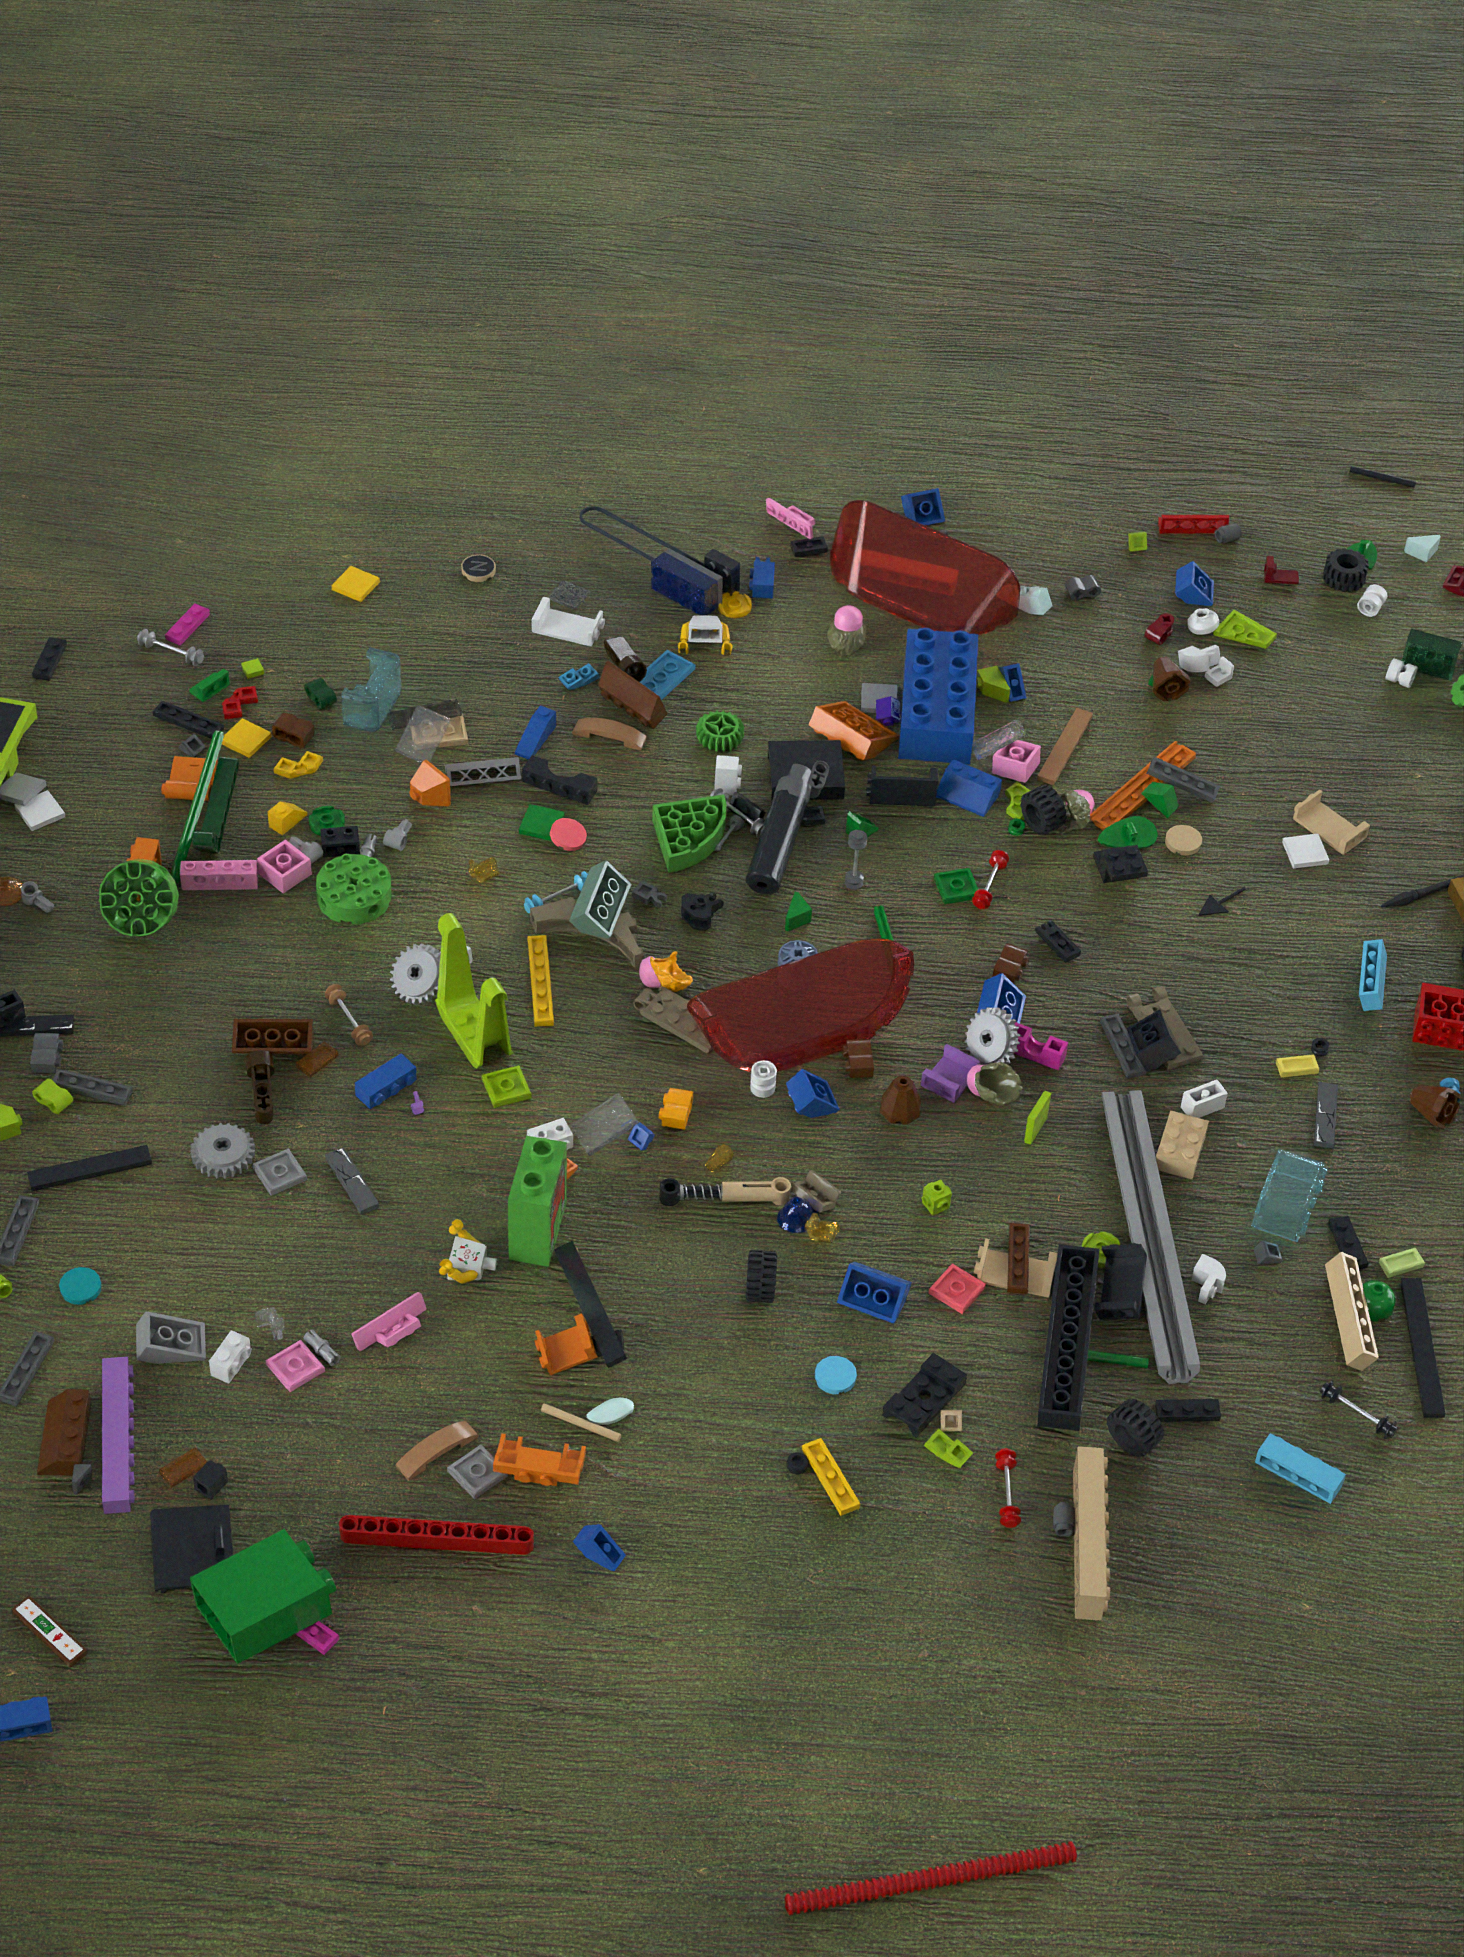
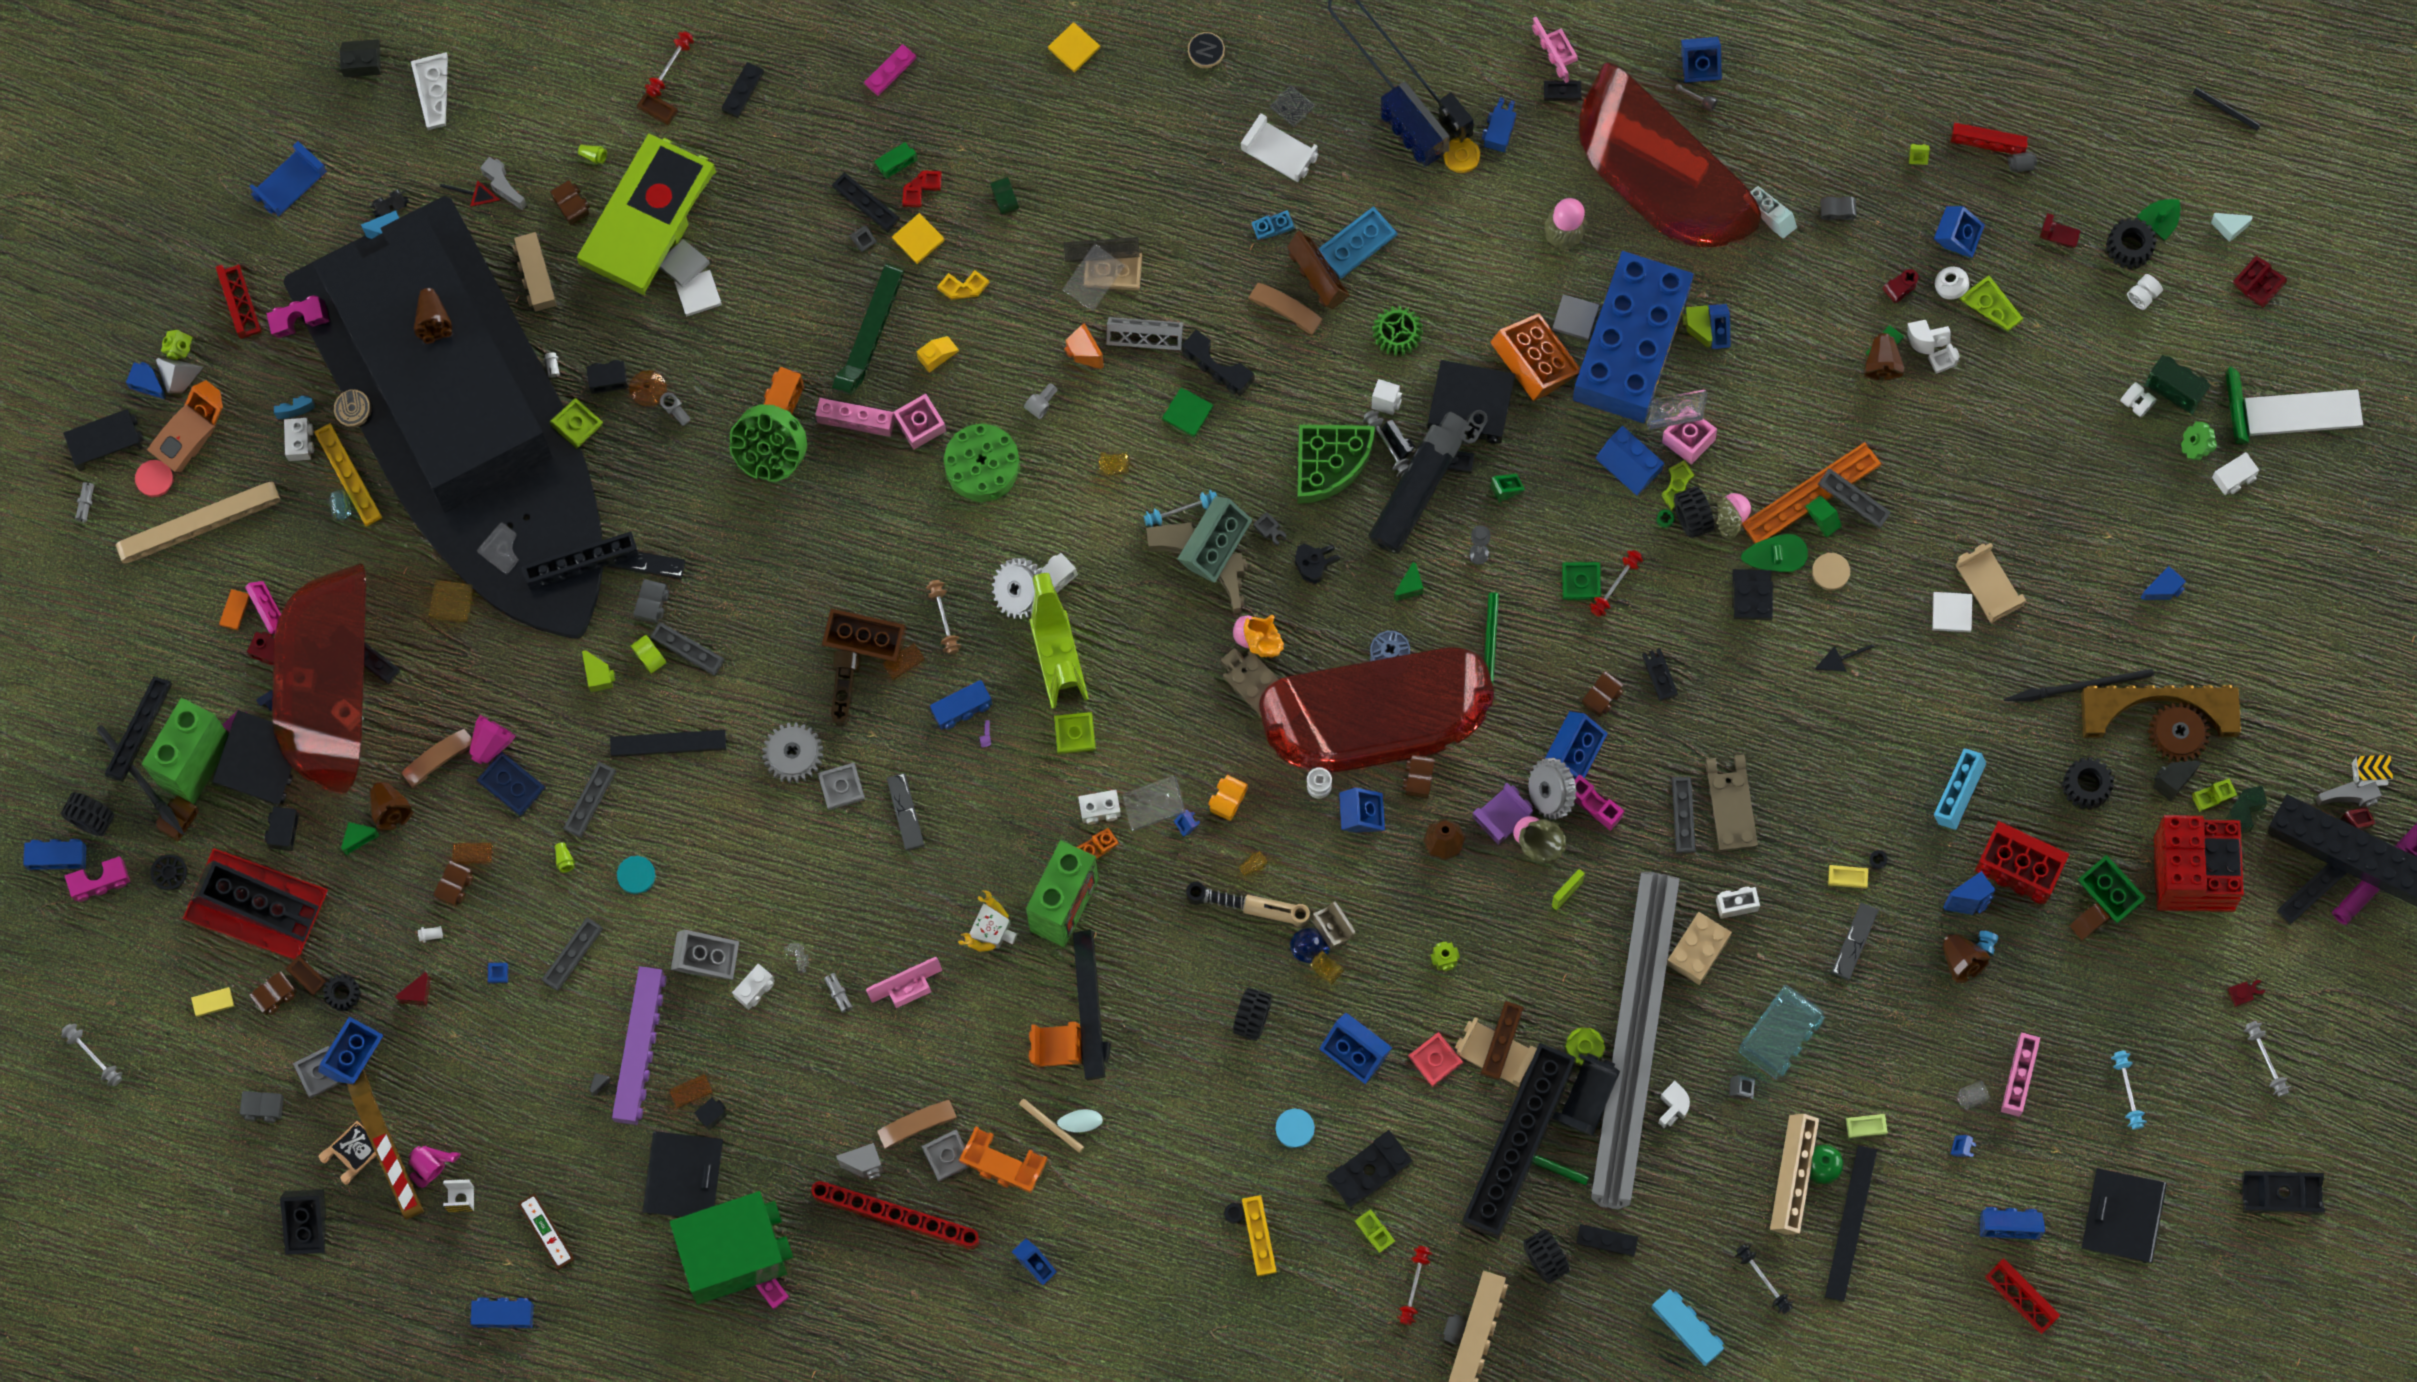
camera: 20 degrees right, 25 degrees up
reddish brown slope [37,1389,91,1476] -> none
light grey axle [137,629,204,666] -> none
orange door [161,756,218,801] -> none
green axle [170,731,224,884] -> none
lime tile [241,658,264,679] -> none
bright pink tile [266,1340,325,1392] -> none
reddish brown brick [272,713,315,748] -> none
light grey axle [289,836,323,864] -> none
green tile [308,806,345,836] -> none
black brick [320,826,360,858] -> none
clear light blue windscreen [341,647,402,732] -> none
light grey pin [360,834,378,857] -> none
blue slope [515,705,556,760] -> none
yellow tile [527,935,554,1027] -> none
coral tile [550,818,587,851] -> none
dark brown beam [604,635,647,682] -> none
white torso [678,615,733,655] -> none
hinge [715,815,744,852] -> none
black panel [866,765,938,807] -> none
dark purple brick [876,696,901,726] -> none
tan slope [941,1410,962,1432] -> none
medium nougat tile [1037,708,1093,786] -> none
black slope [1126,1010,1181,1072] -> none
black plate [1328,1216,1369,1269] -> none
none -> light grey slope [836,1143,884,1180]
none -> blue slope [1943,871,1995,915]

